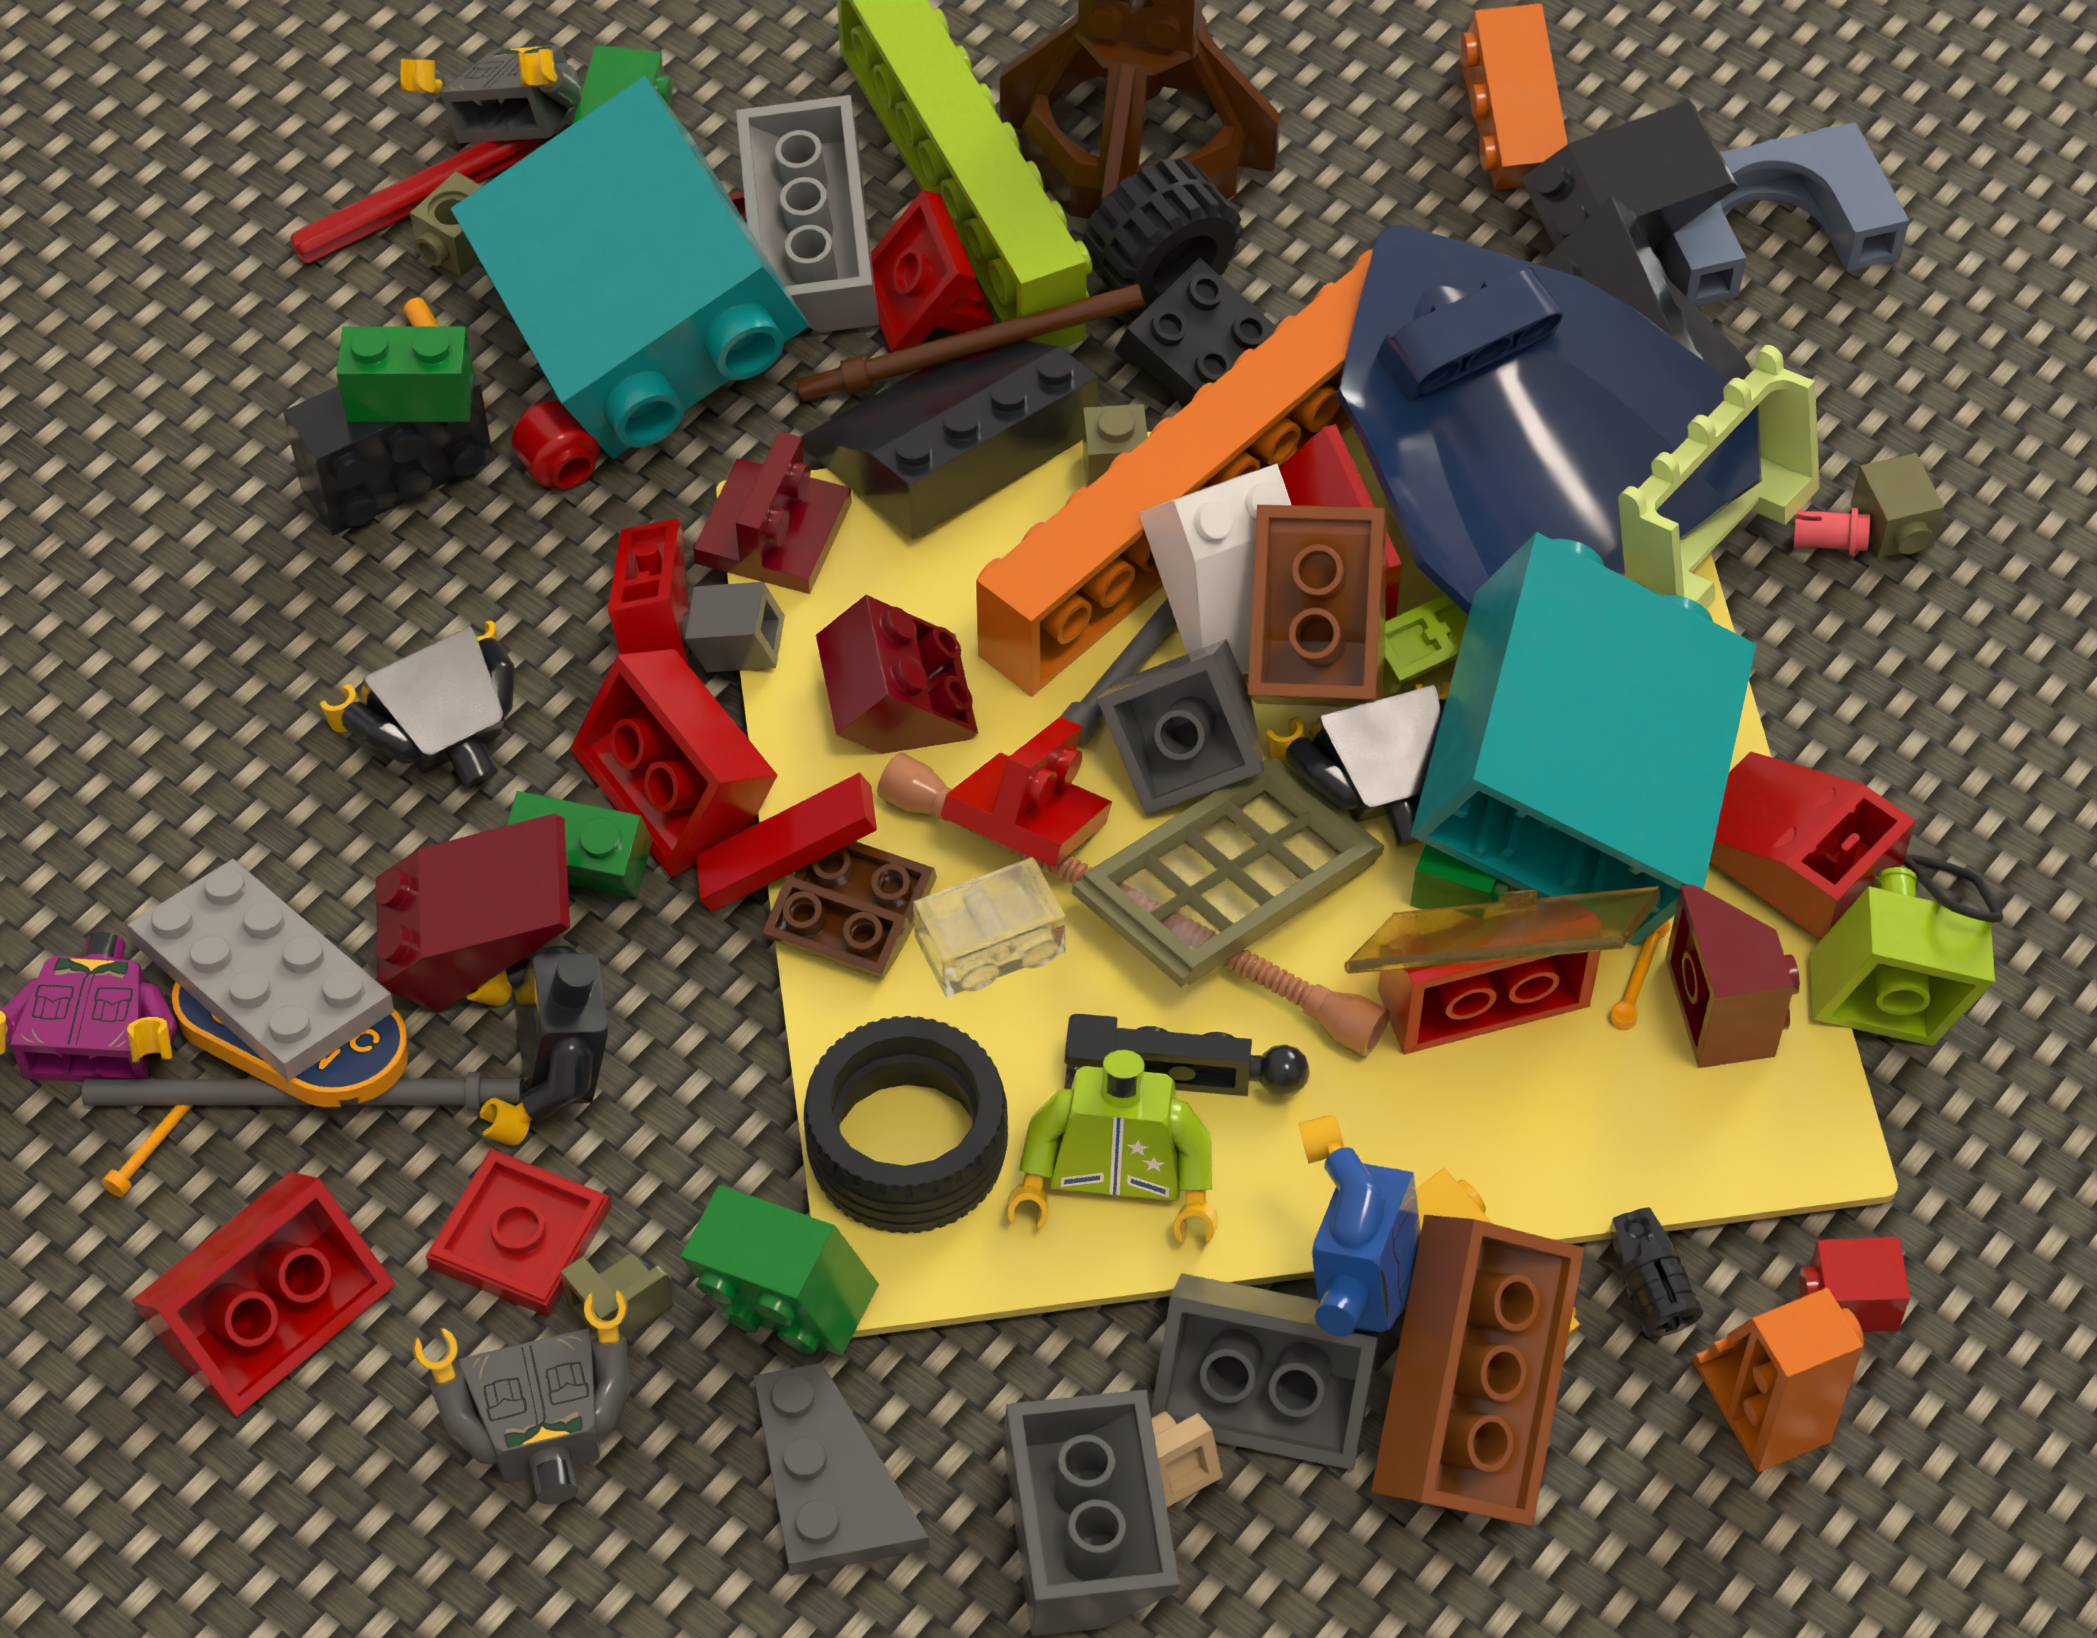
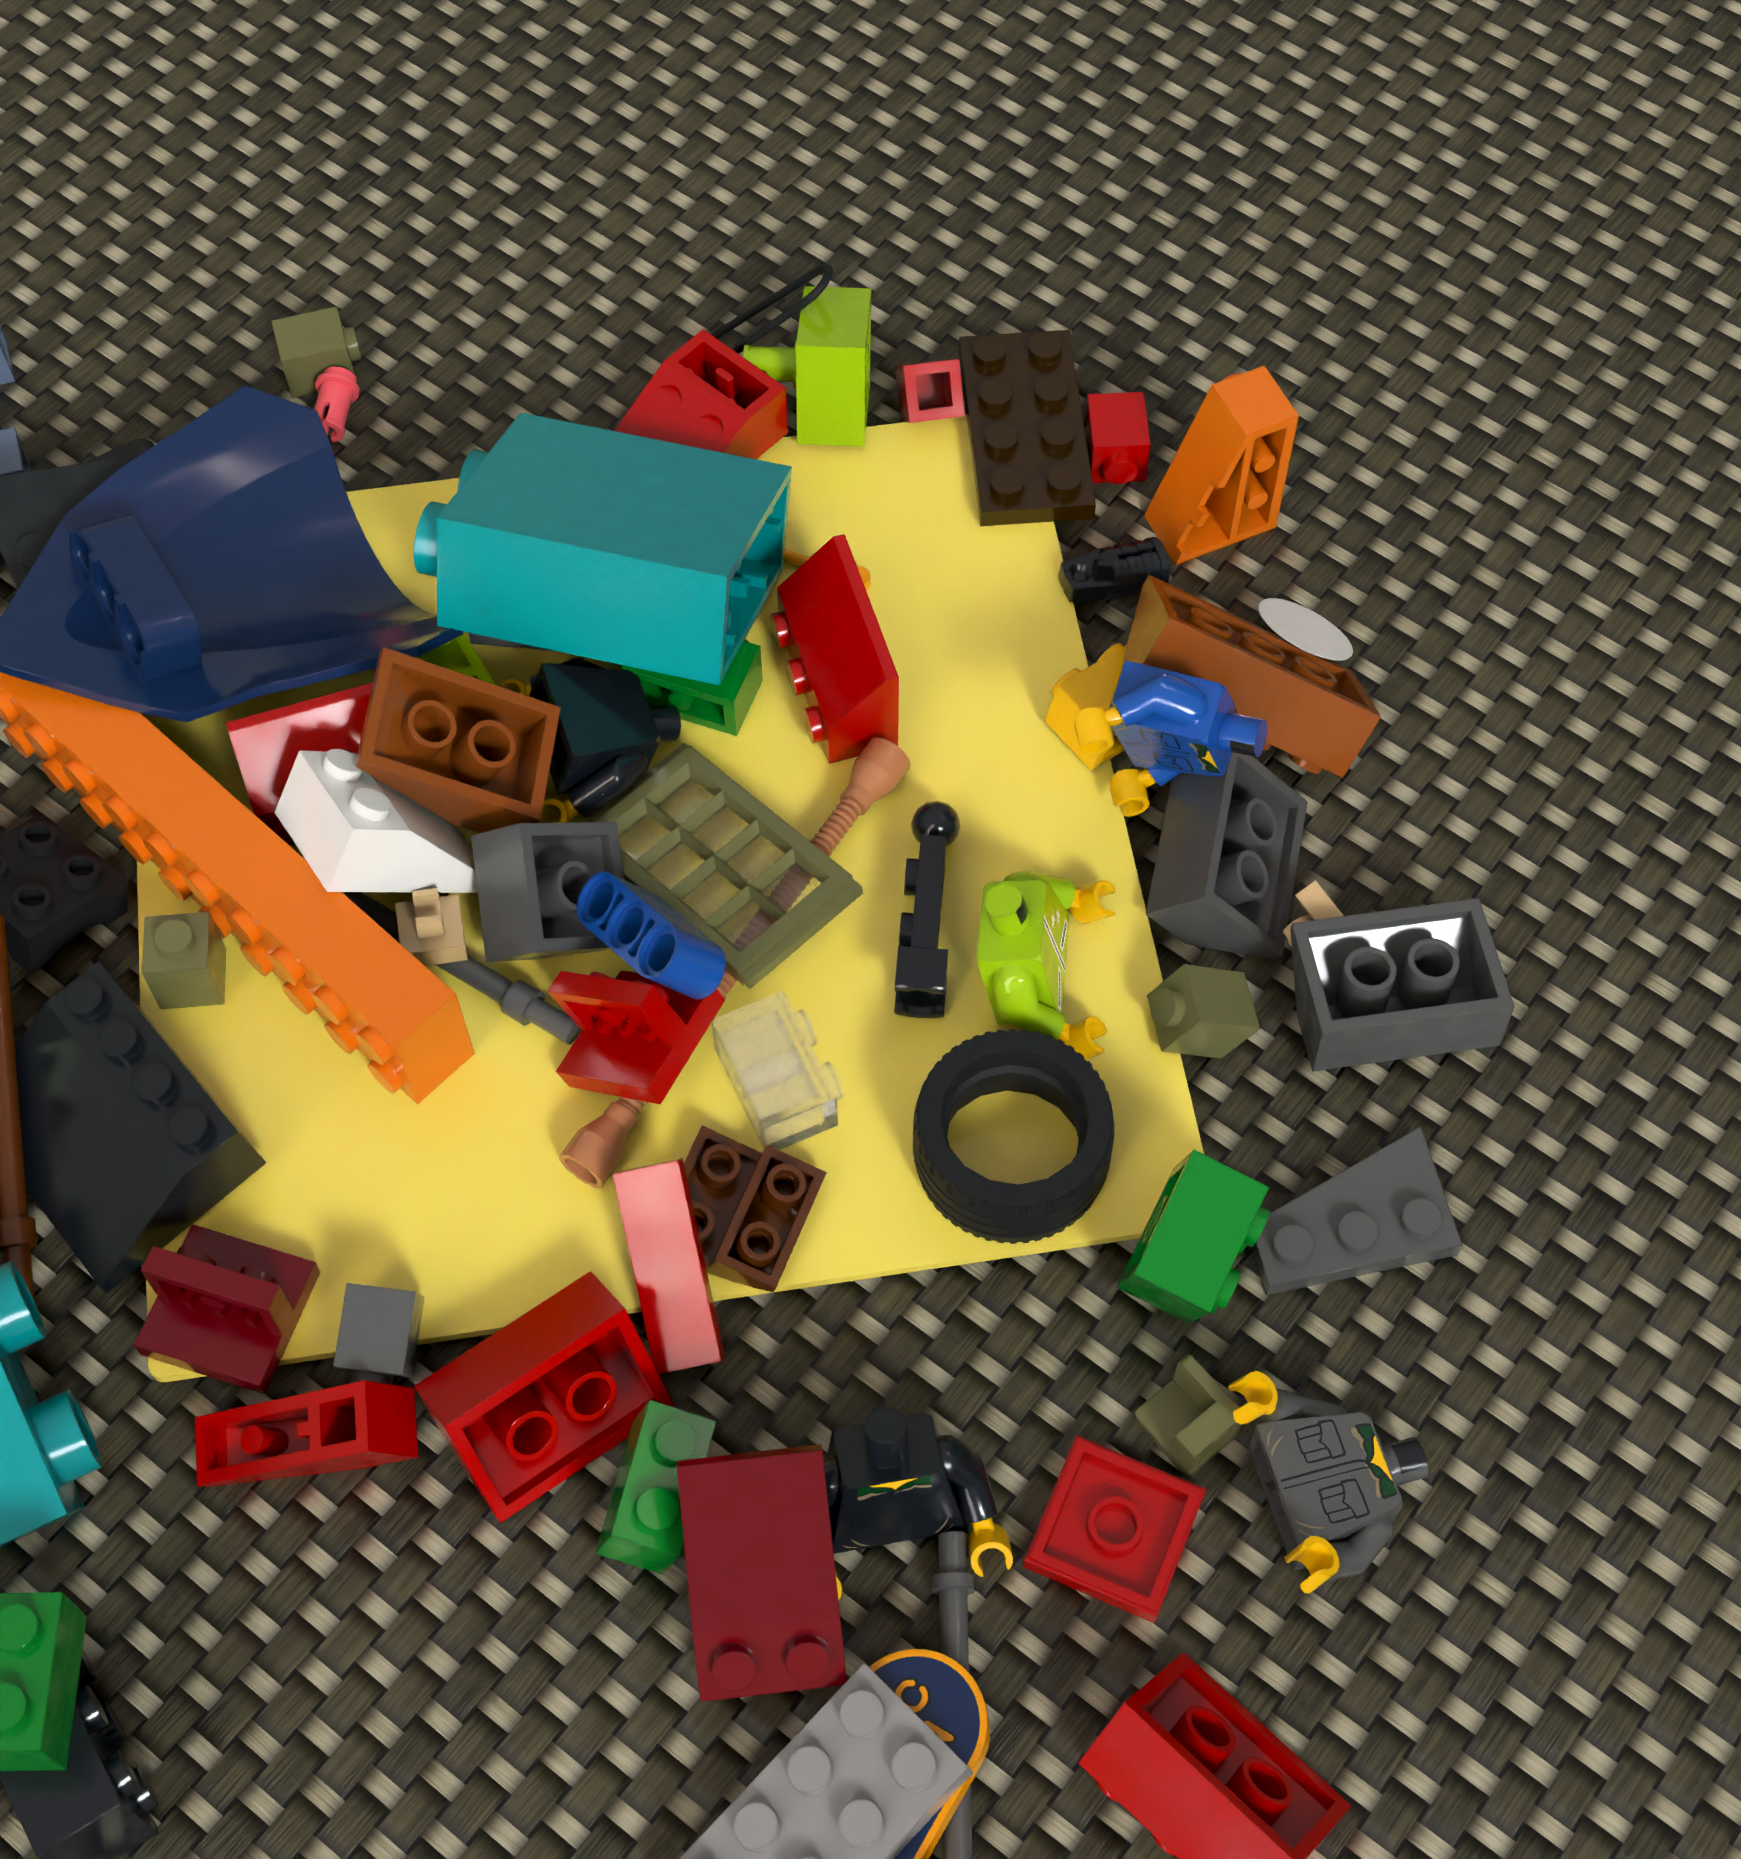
camera: 90 degrees left, 5 degrees up
torso [320,621,515,789] -> none
red head [511,400,600,489] -> none
dark red slope [816,595,978,754] -> none
clear yellow container [1344,886,1661,974] -> none
yellowish green hinge [1618,345,1820,609] -> none
dark red slope [1665,884,1800,1068] -> none
none -> tan tile [395,888,468,966]
none -> blue beam [576,871,726,1000]
none -> red brick [895,358,965,423]
none -> dark brown plate [959,330,1096,526]
none -> olive brick [1147,964,1260,1059]
none -> white sticker [1258,598,1353,661]

